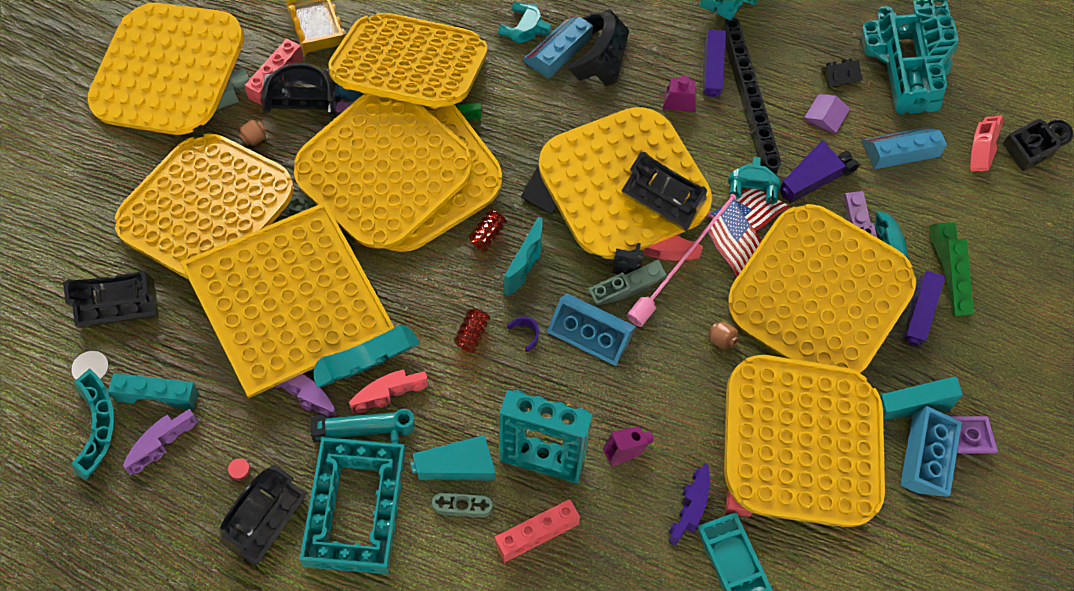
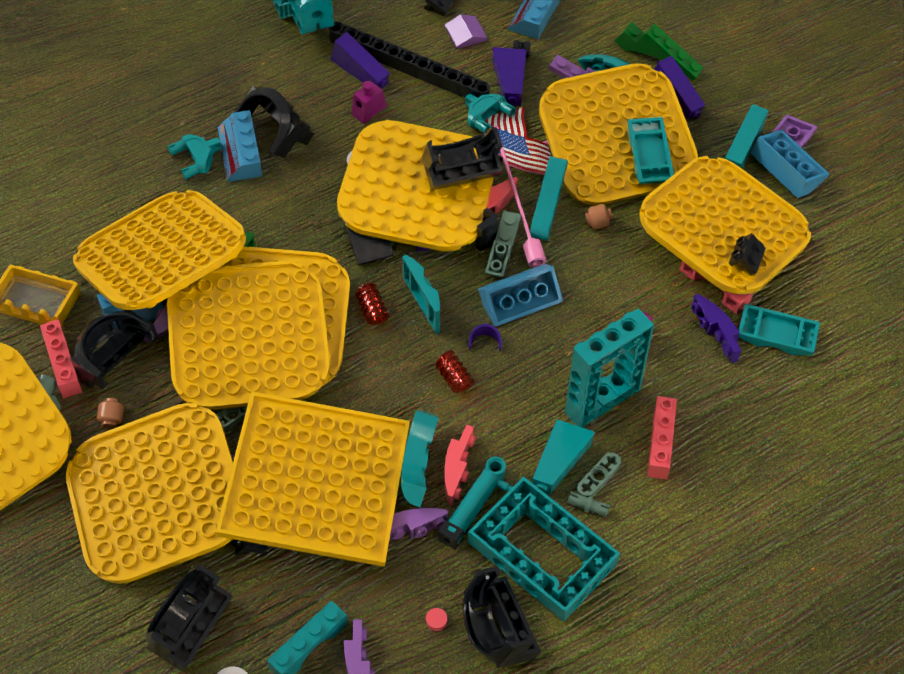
camera: 50 degrees left, 5 degrees down
none -> teal beam [530,156,568,241]
none -> sand green pin [567,491,610,518]
none -> teal slope [627,117,674,184]
none -> black bracket [729,233,766,275]

